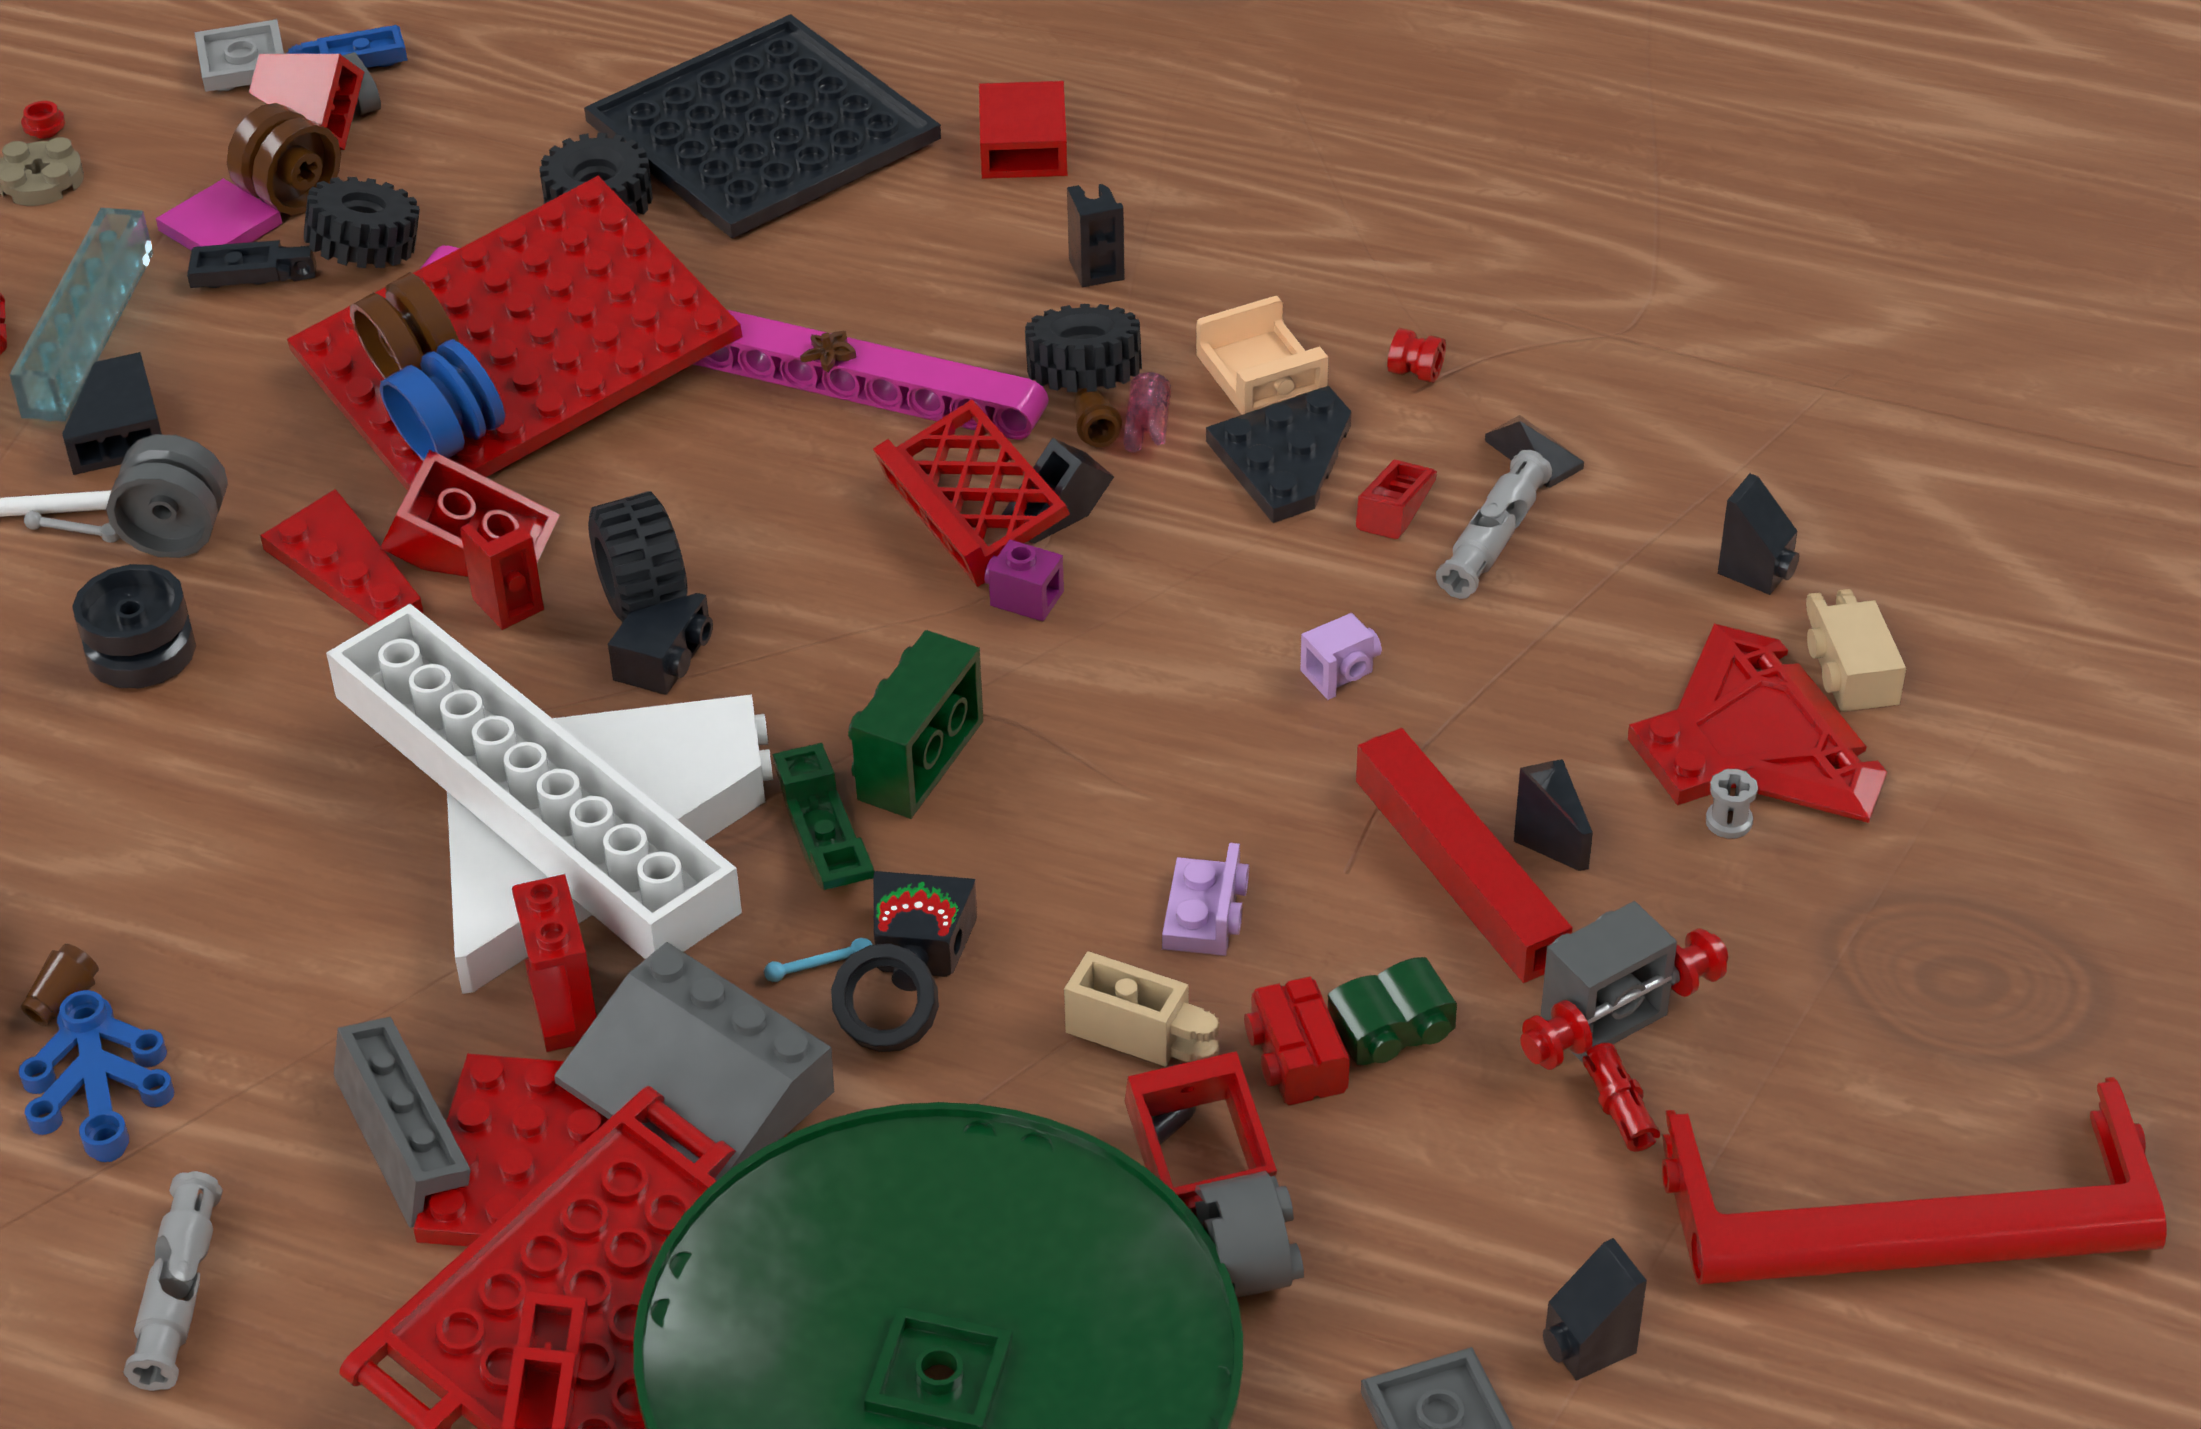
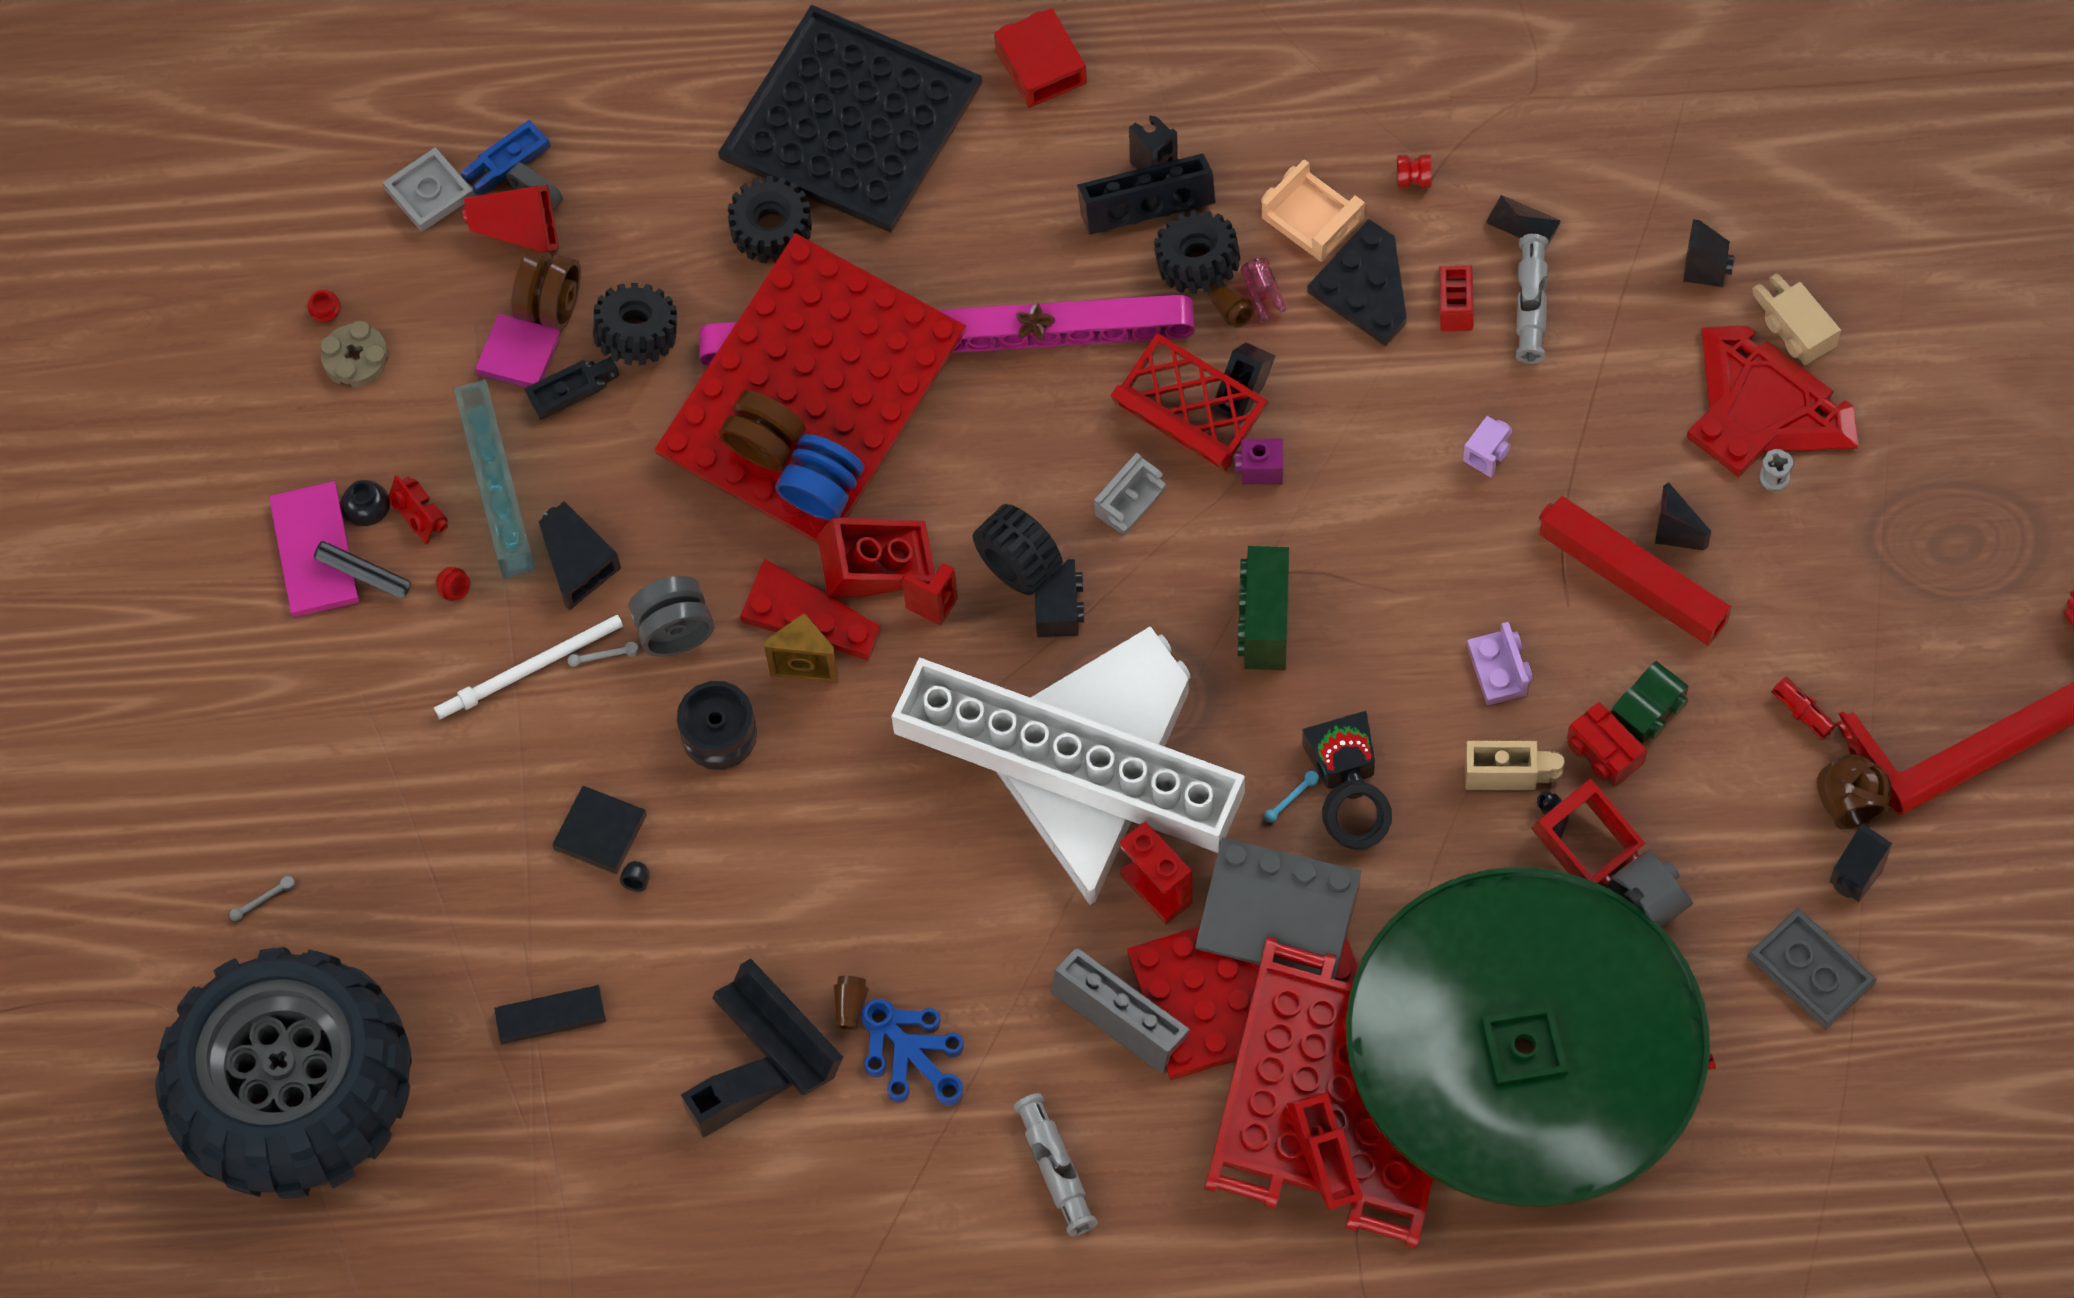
camera: 20 degrees left, 20 degrees up
dark green slope [772,743,875,890] -> none
dark grey brick [1520,901,1729,1070] -> none
none -> pearl gold slope [764,613,839,683]
none -> black brick [1077,153,1216,234]
none -> light grey hinge [1094,452,1166,536]
none -> reddish brown helmet [1817,754,1891,829]

